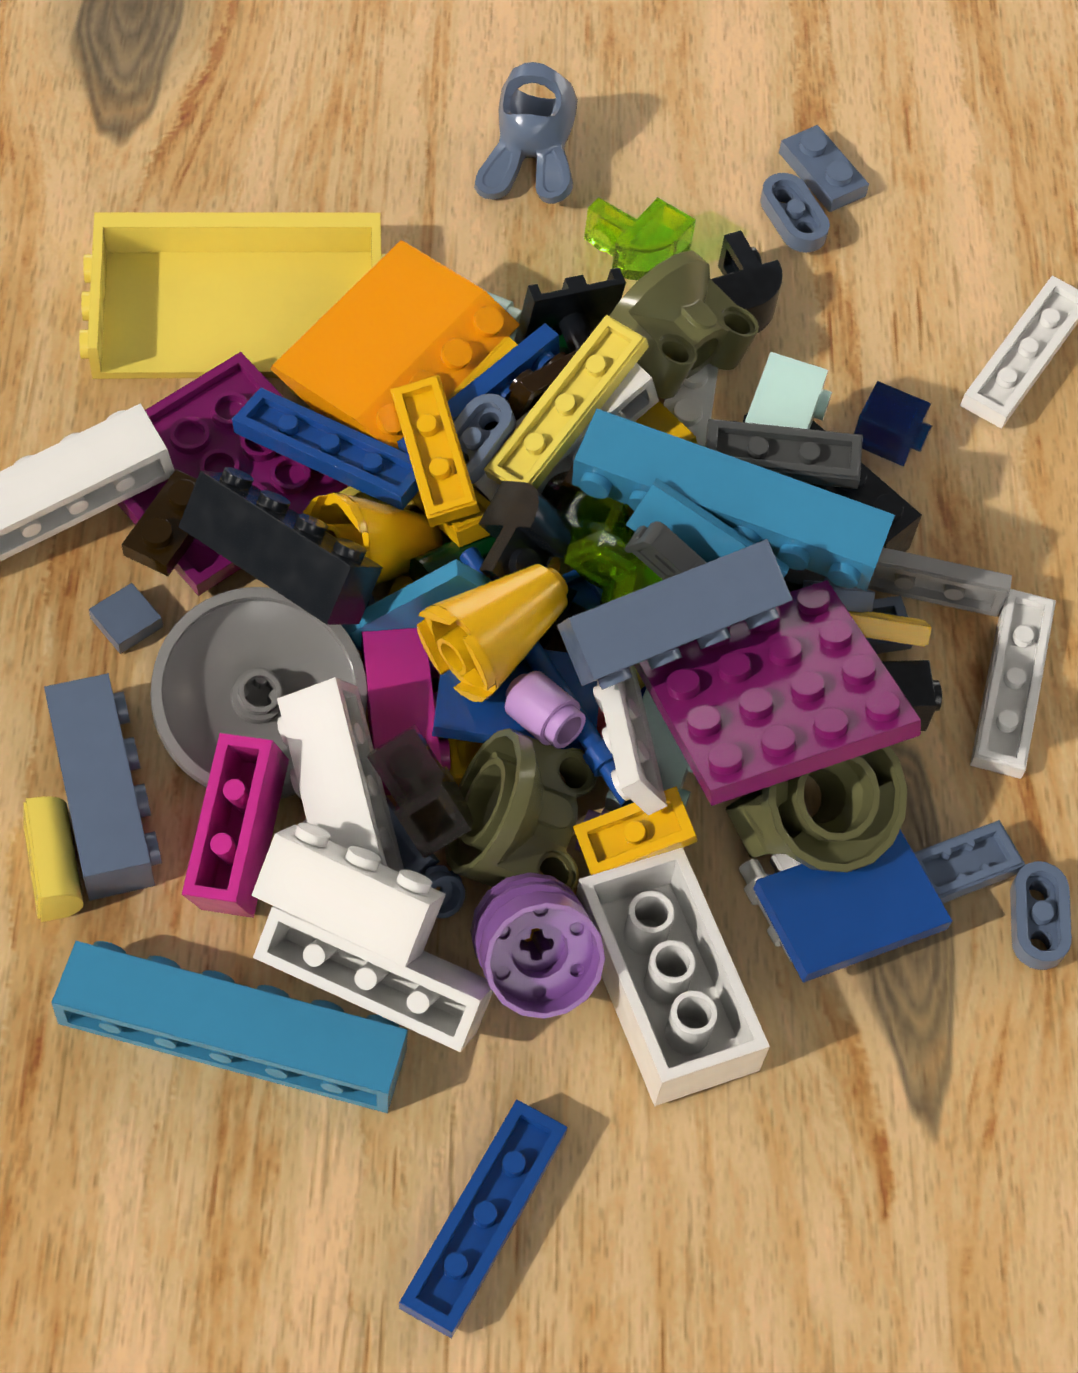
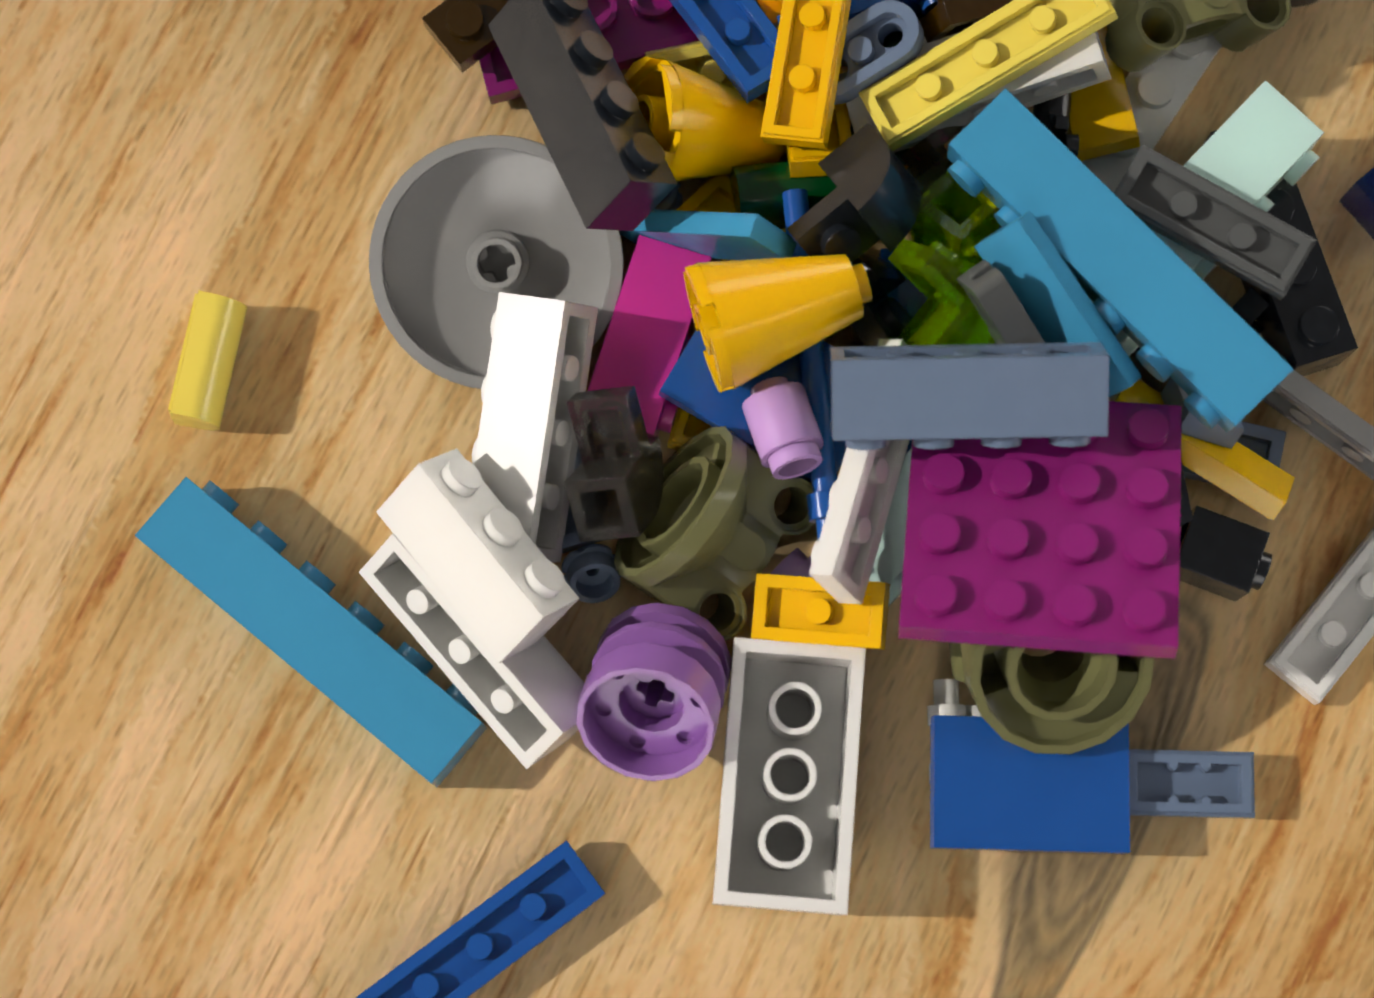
camera: 30 degrees right, 20 degrees up
sand blue brick [44,673,162,901] -> none
sand blue tile [89,583,163,654] -> none
dark pink brick [182,733,289,918] -> none
sand blue plate [1010,861,1072,970] -> none

